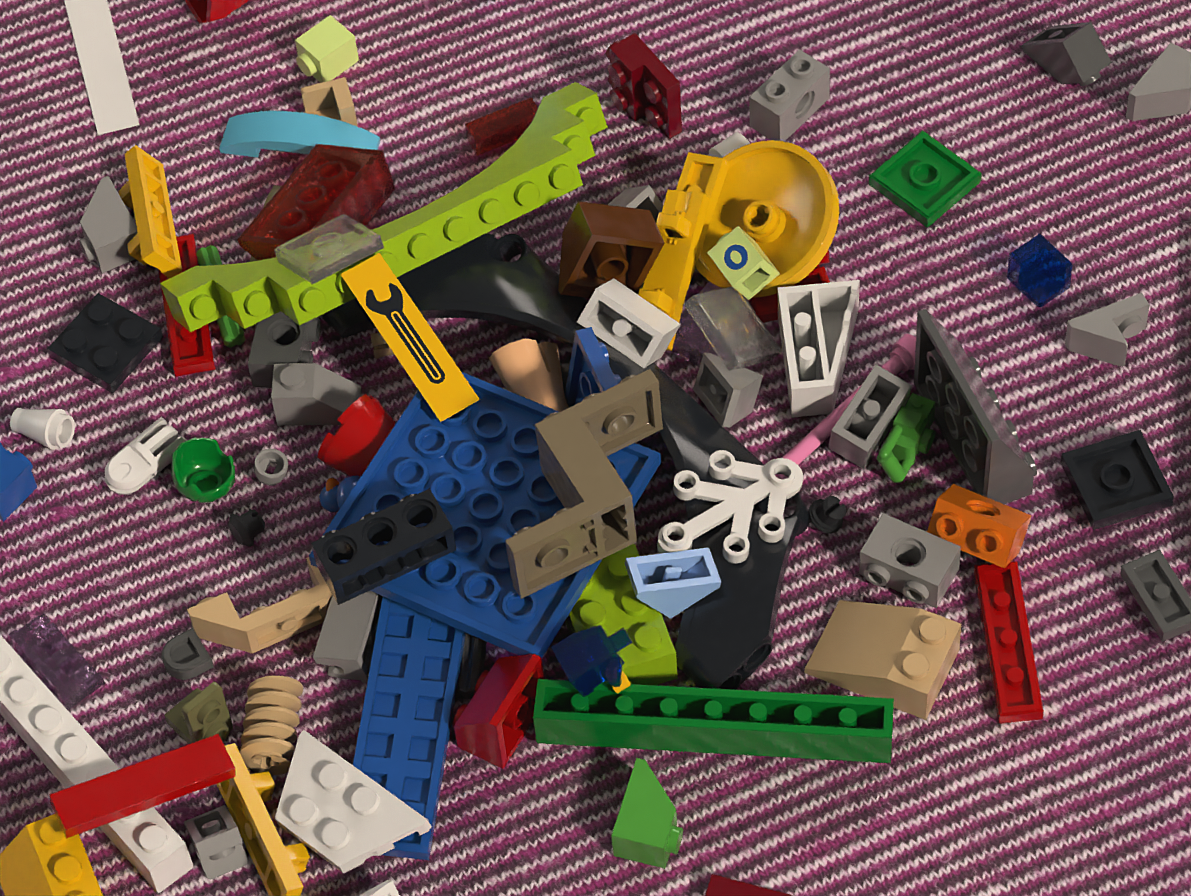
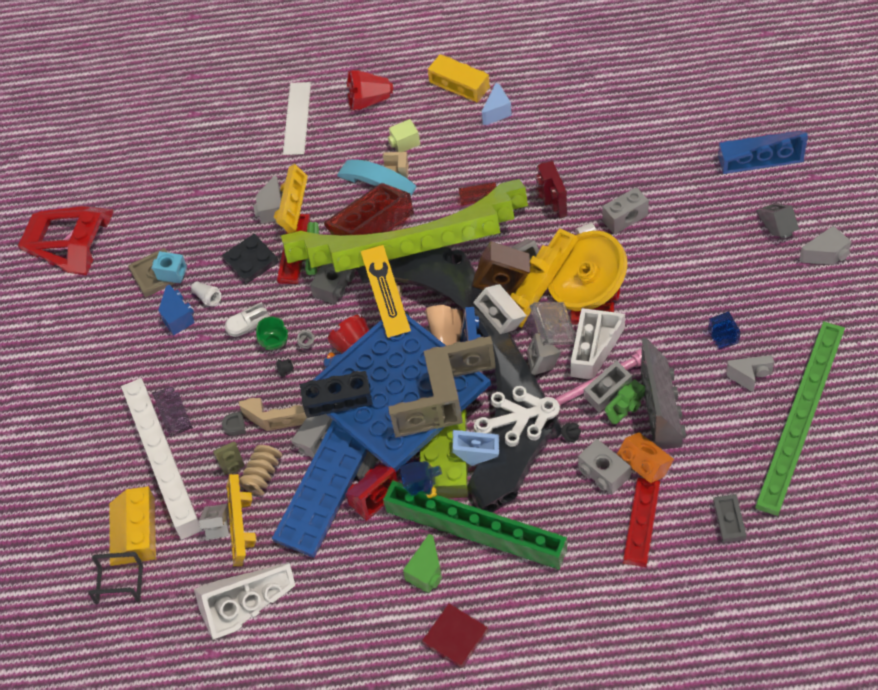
camera: 20 degrees right, 0 degrees up
red tile [49,734,236,838] -> none
light grey slope [271,363,362,426] -> none
clear tile [274,214,384,284] -> none
white wing [274,730,432,874] -> none
yellowish green brick [707,226,780,300] -> none
tan slope [805,600,962,720] -> none
green tile [869,131,982,228] -> none
black plate [1060,430,1174,530] -> none

